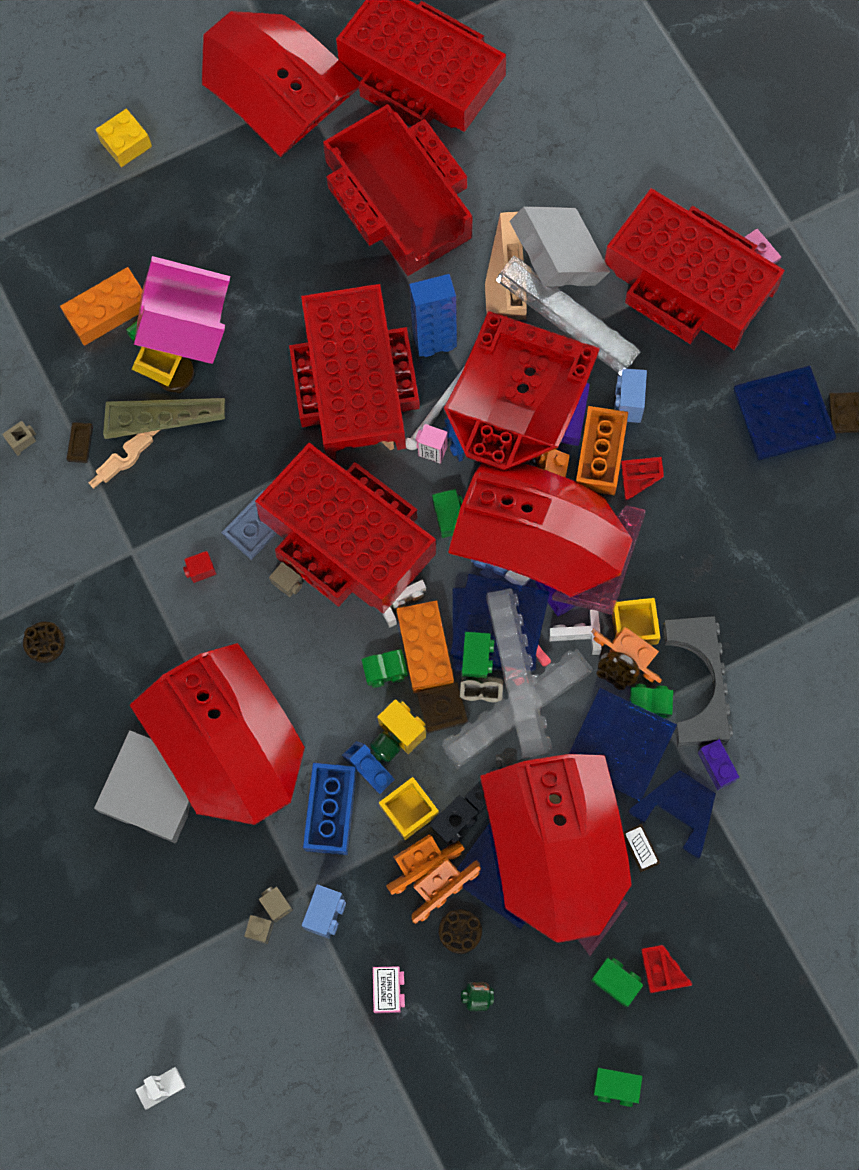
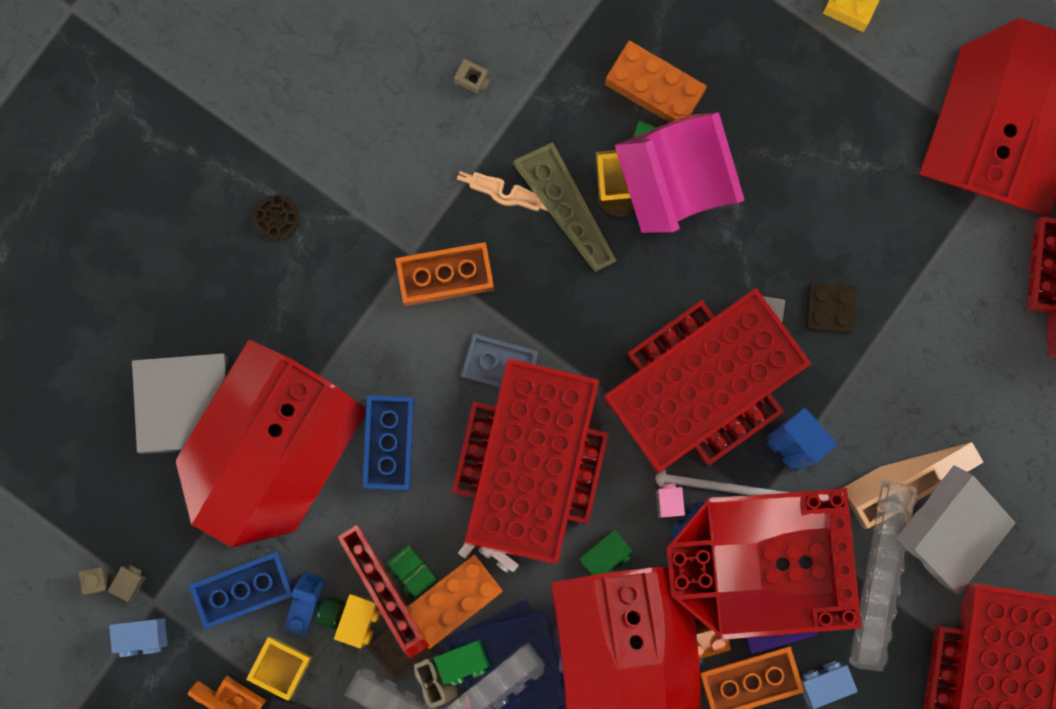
camera: 60 degrees right, 10 degrees up
dark brown tile [66,422,93,463] -> none
red brick [183,551,217,583] -> none
dark tan brick [269,562,303,597] -> none
red piece [323,104,473,276] -> none
none -> red brick [337,525,430,658]
none -> blue brick [363,395,415,491]
none -> orange brick [395,242,494,307]
none -> dark brown plate [807,283,856,333]

